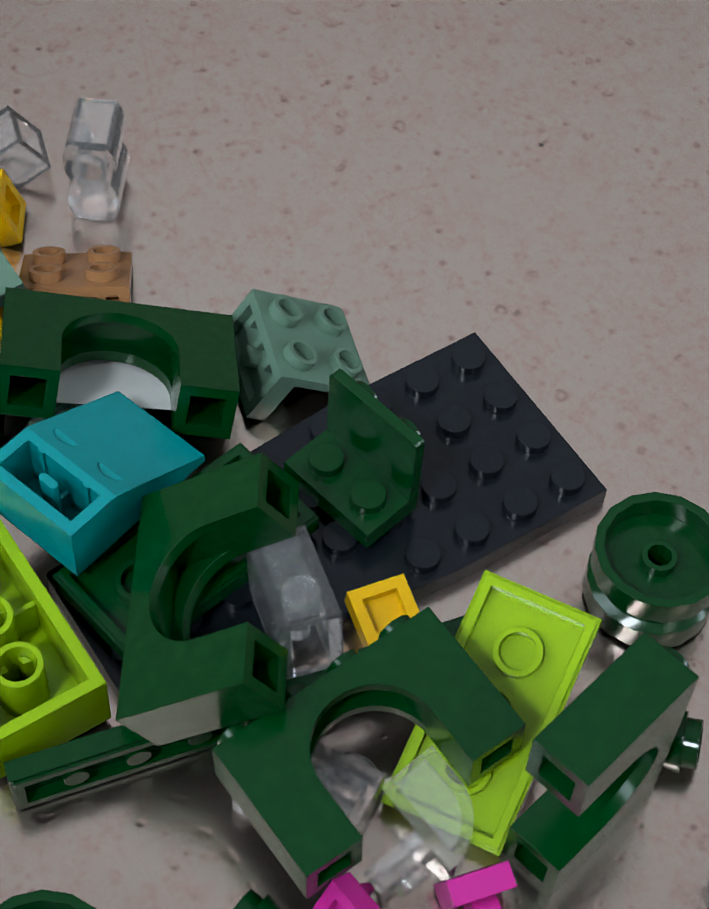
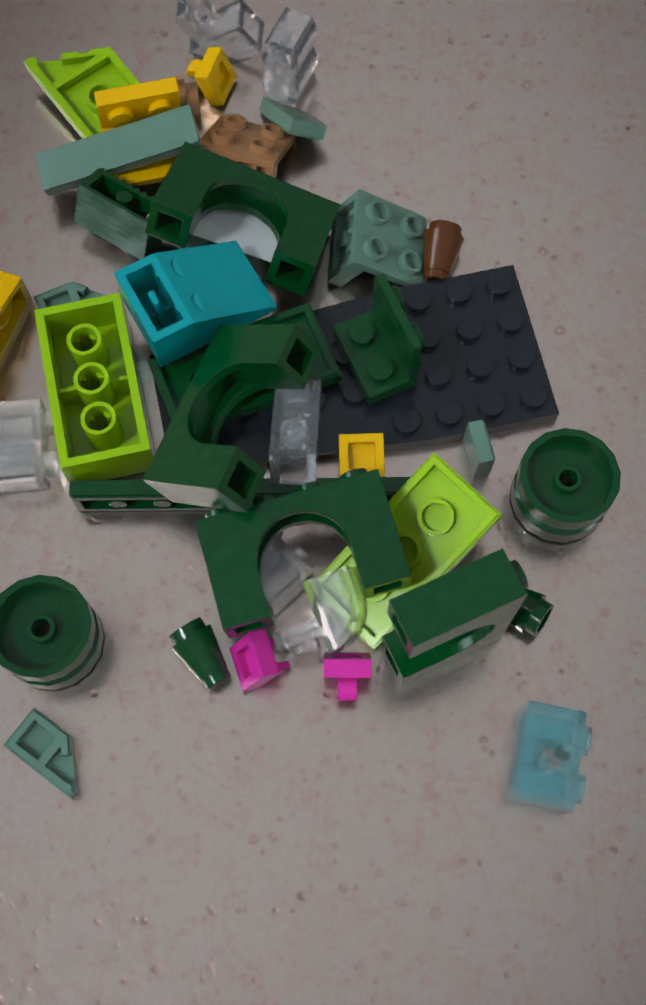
camera: 25 degrees right, 15 degrees up
none -> sand green tile [259,97,327,140]
none -> reddish brown cone [423,220,464,282]
none -> sand green tile [463,420,495,479]

